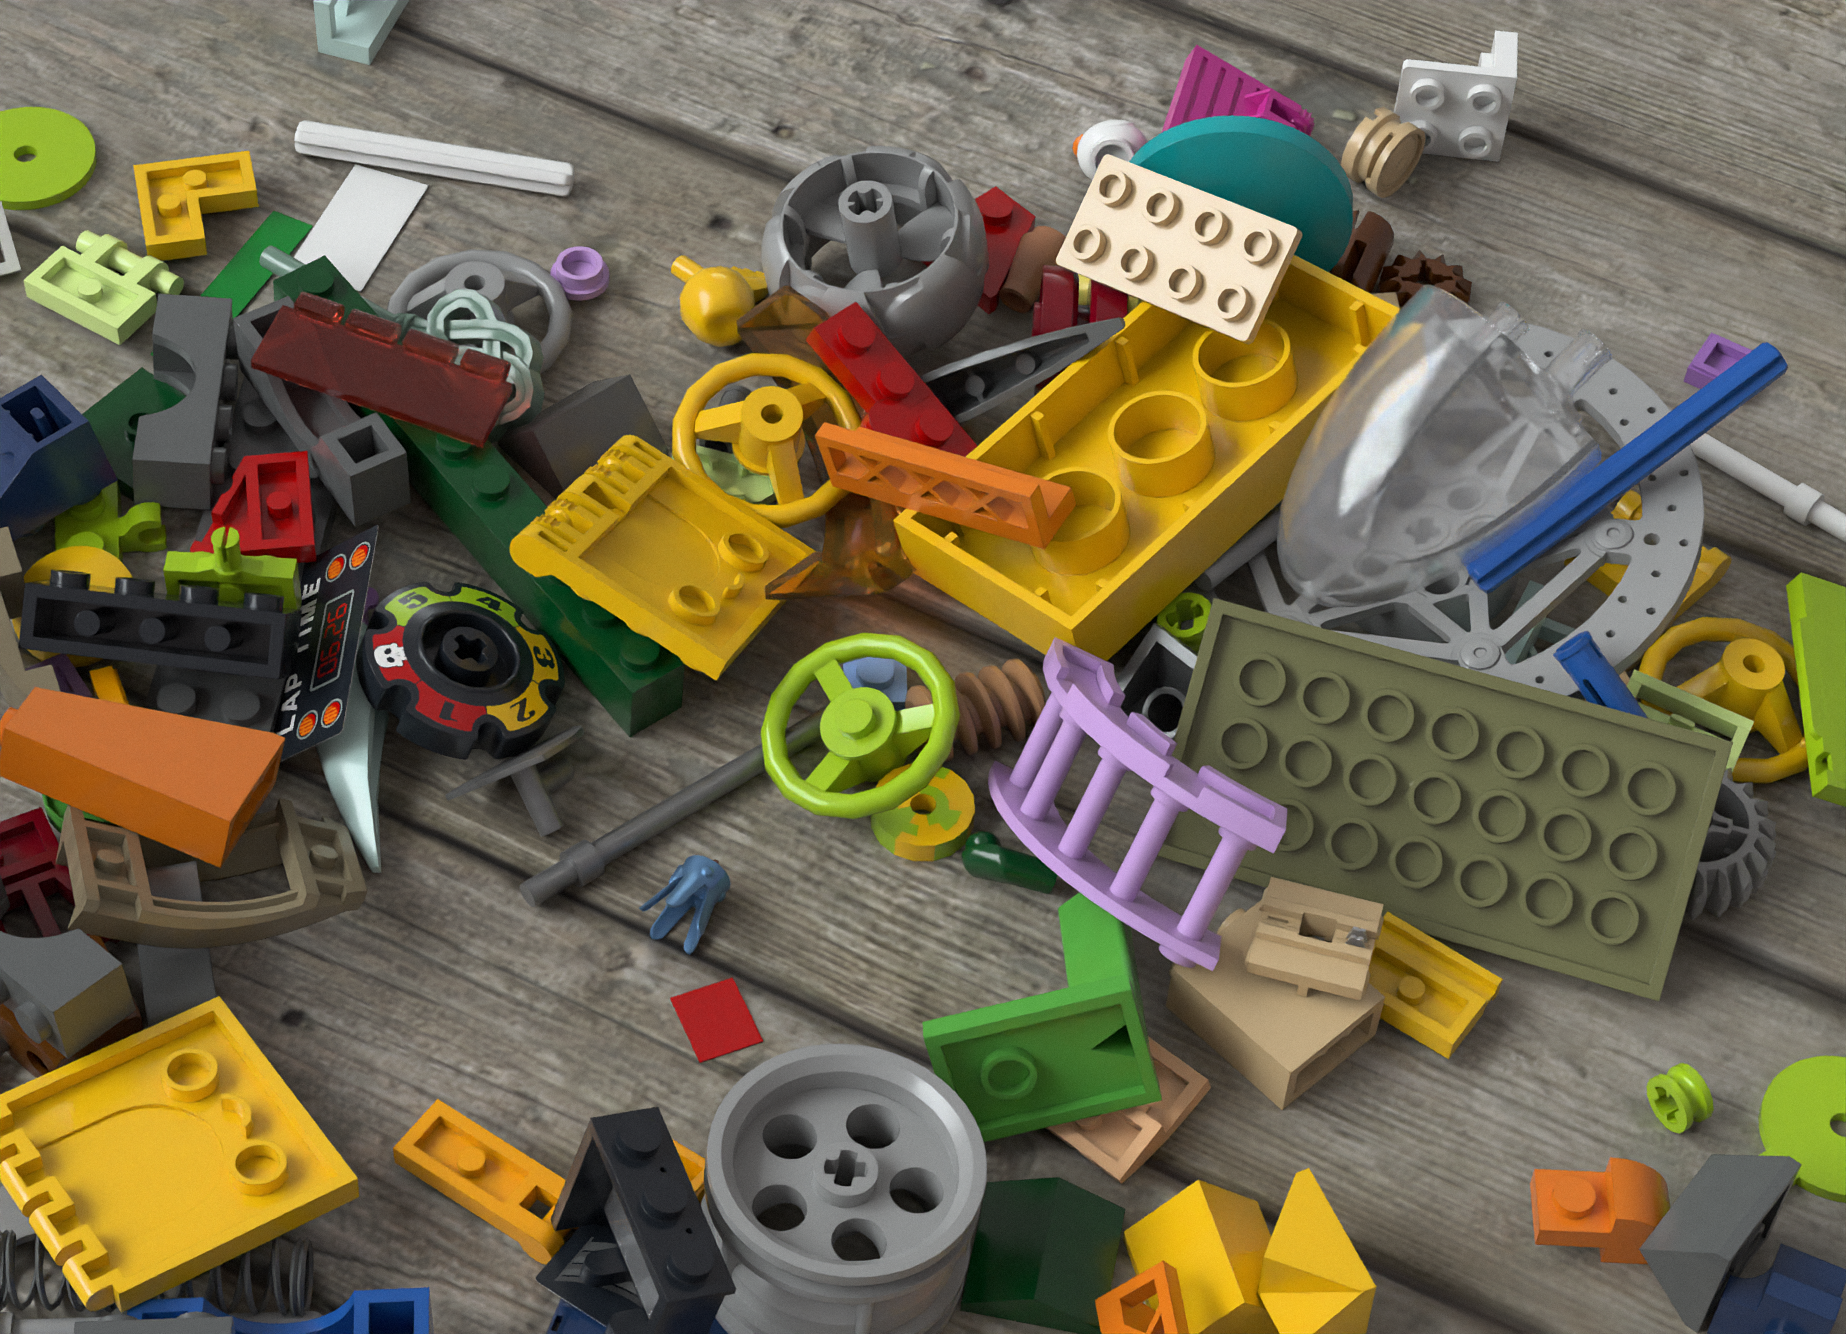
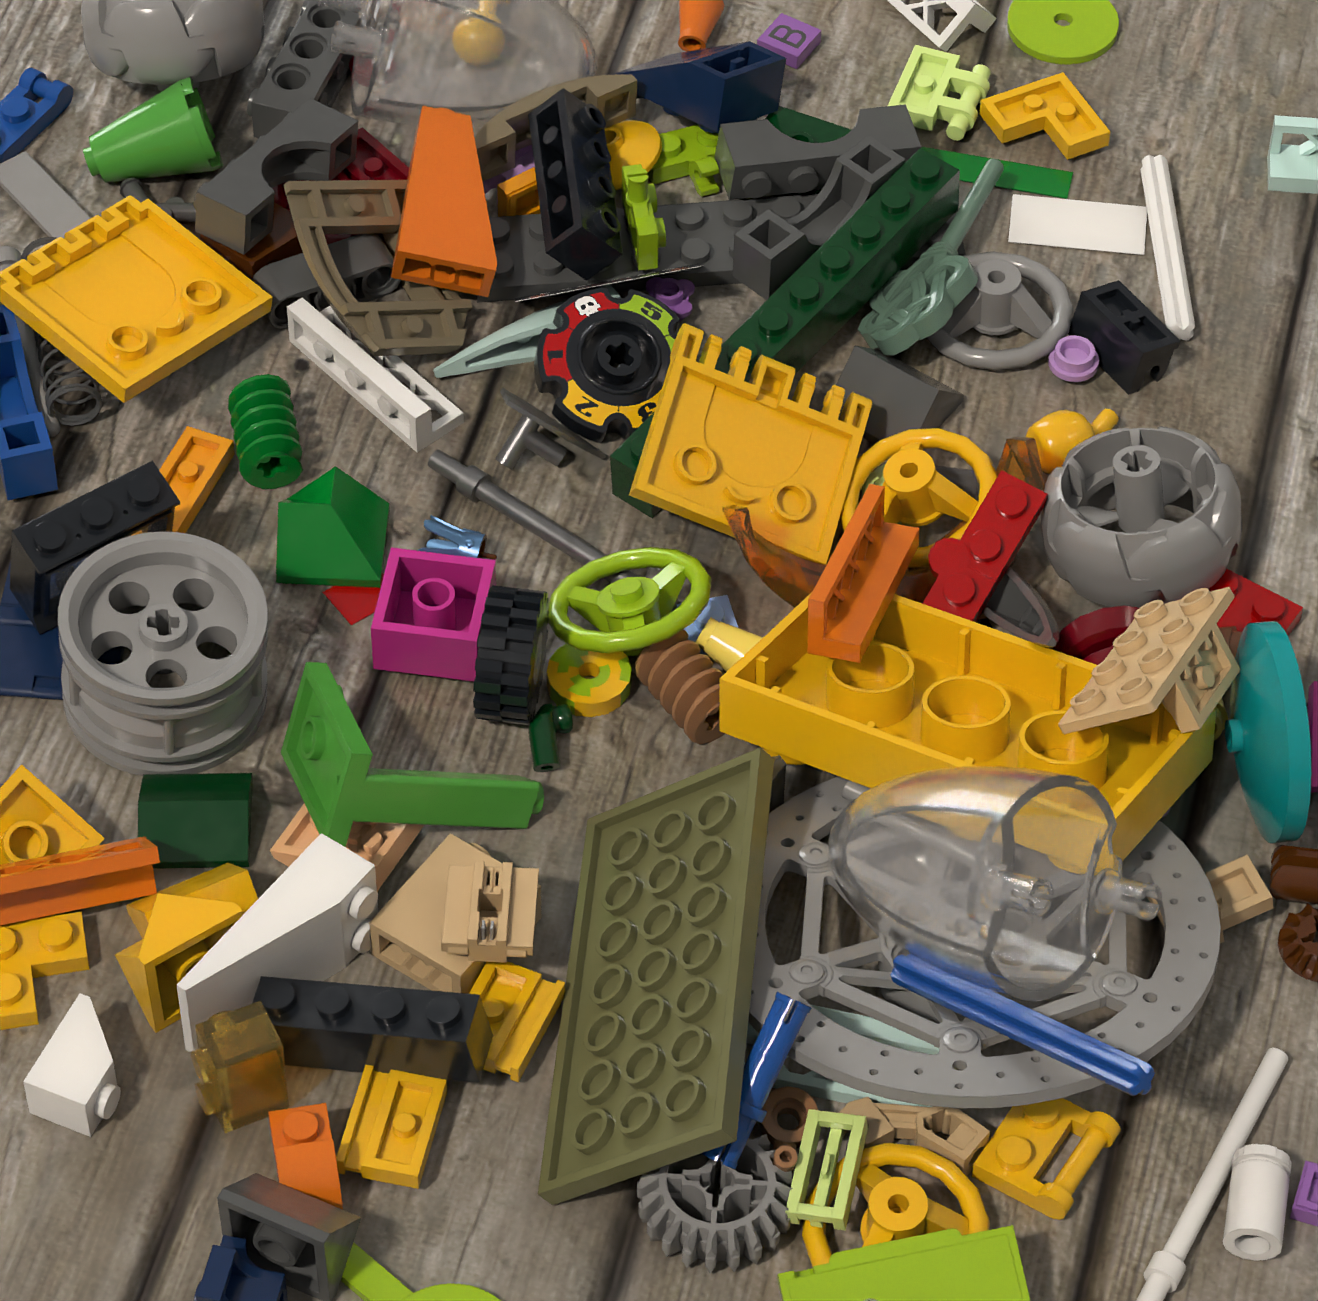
camera: 80 degrees right, 0 degrees up
red wing [190,451,316,563] -> none
clear red windscreen [251,291,512,448] -> none
lavender fence [988,637,1287,971] -> none
lime bush [1157,592,1212,654] -> none
lime bush [1646,1063,1714,1134] -> none
none -> white slope [177,833,378,1055]
none -> clear yellow brick [190,1000,289,1133]
none -> green piece [228,374,303,489]
none -> black brick [245,976,493,1082]
none -> green slope [276,466,390,588]
none -> white fence [287,297,464,453]
none -> yellow plate [336,1064,447,1189]
none -> dark pink brick [371,547,496,682]
none -> black wheel [473,585,549,725]
none -> light yellow cone [696,617,763,672]
none -> black hinge [1068,280,1181,395]
none -> white piece [1223,1144,1292,1261]

